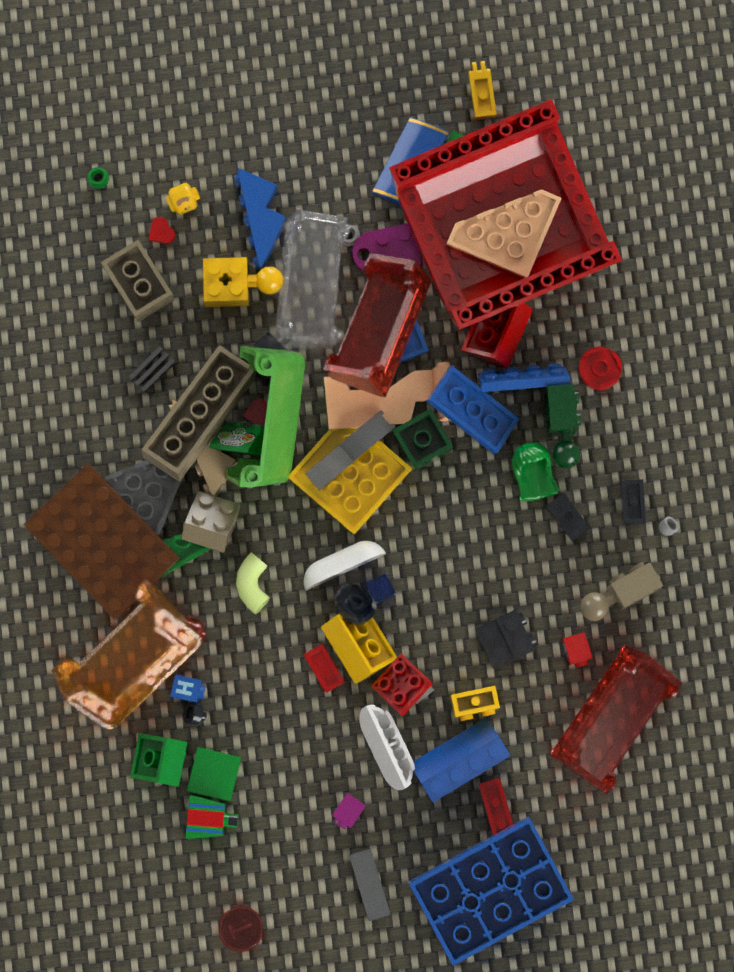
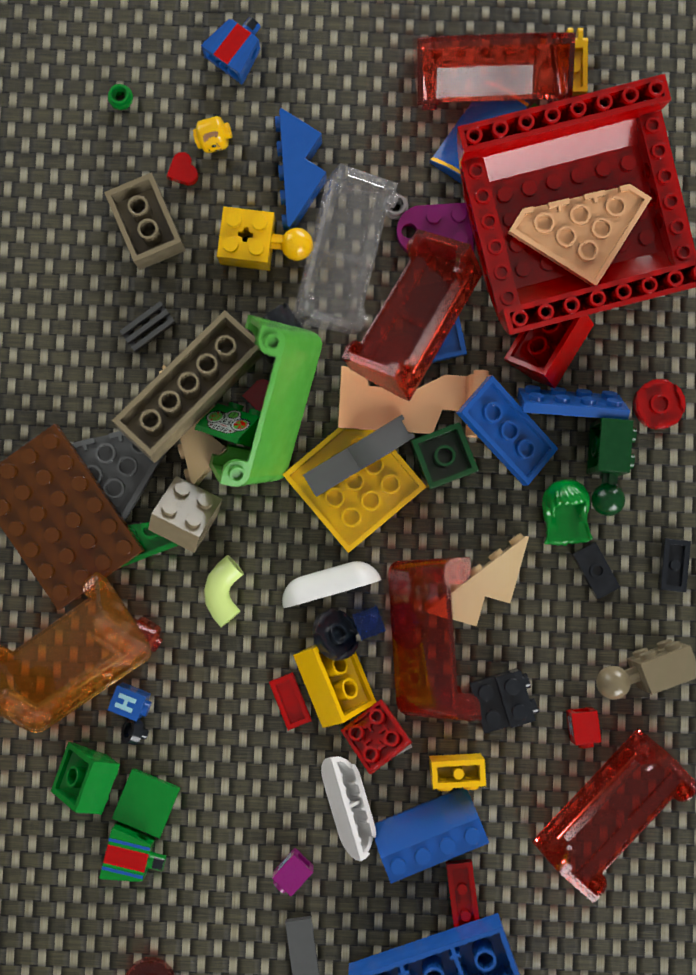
camera: 10 degrees right, 5 degrees up
none -> torso [201,17,261,84]
none -> clear red windscreen [388,556,481,721]
none -> clear red windscreen [412,32,576,110]
none -> tan slope [427,533,529,626]

